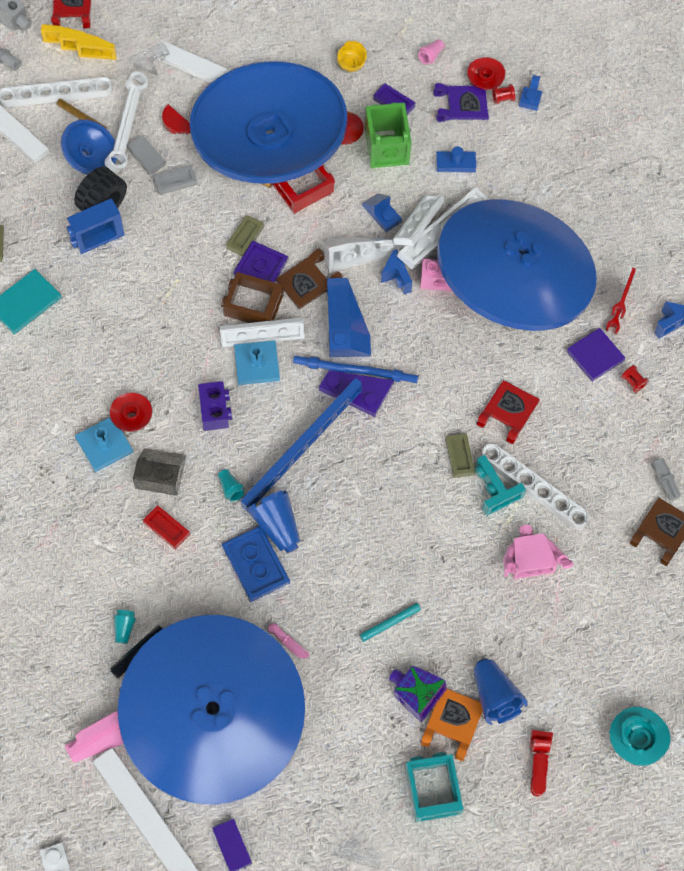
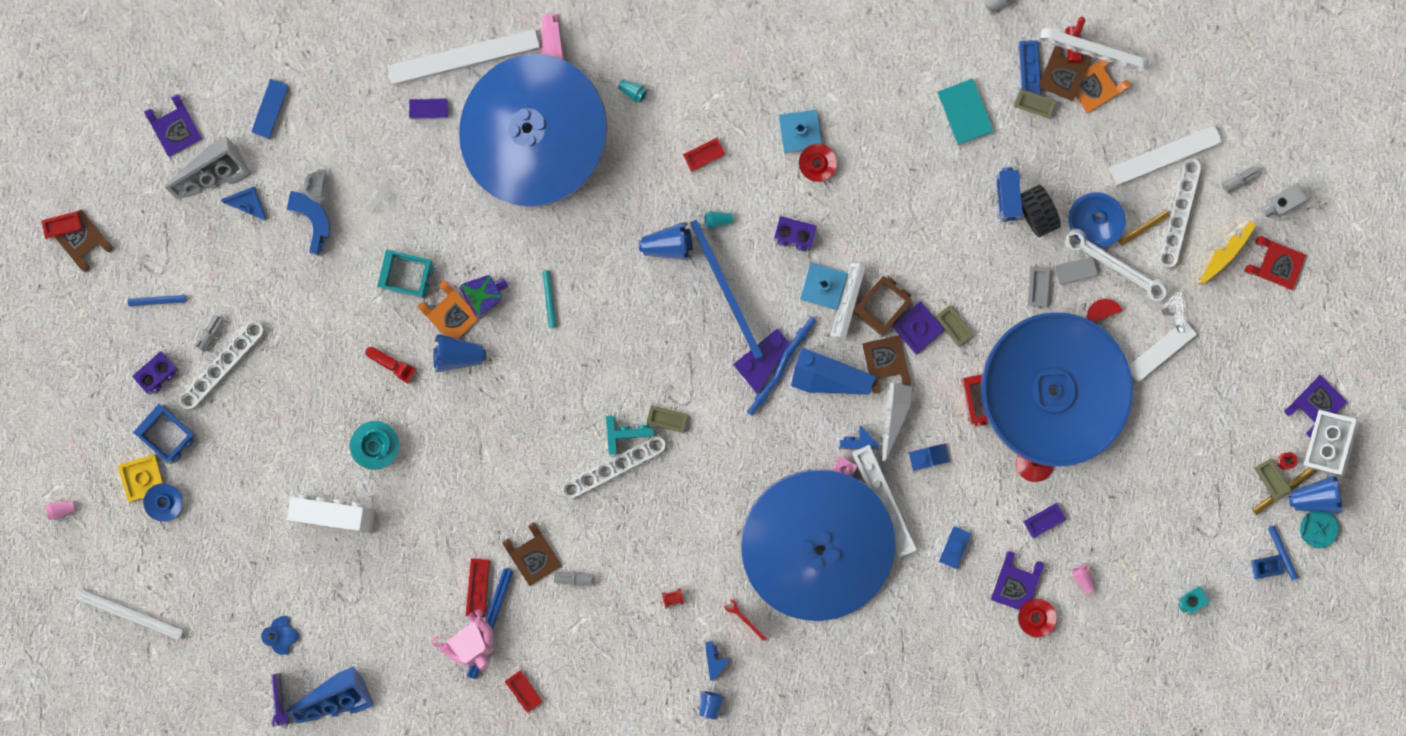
camera: 115 degrees right, 20 degrees up
black axle [110,625,163,678] -> none
clear smoke slope [133,448,186,496] -> none
blue tile [221,526,290,602] -> none
bright pink piece [268,623,310,659] -> none
yellow hair [337,41,367,72] -> none
bright green container [365,103,412,168] -> none
white tile [393,195,444,246] -> none
red flag [476,380,540,444] -> none
red bush [492,84,515,105] -> none
bright pink torso [503,525,573,579] -> none
blue plate [519,75,543,111] -> none
dark purple tile [566,328,626,382] -> none

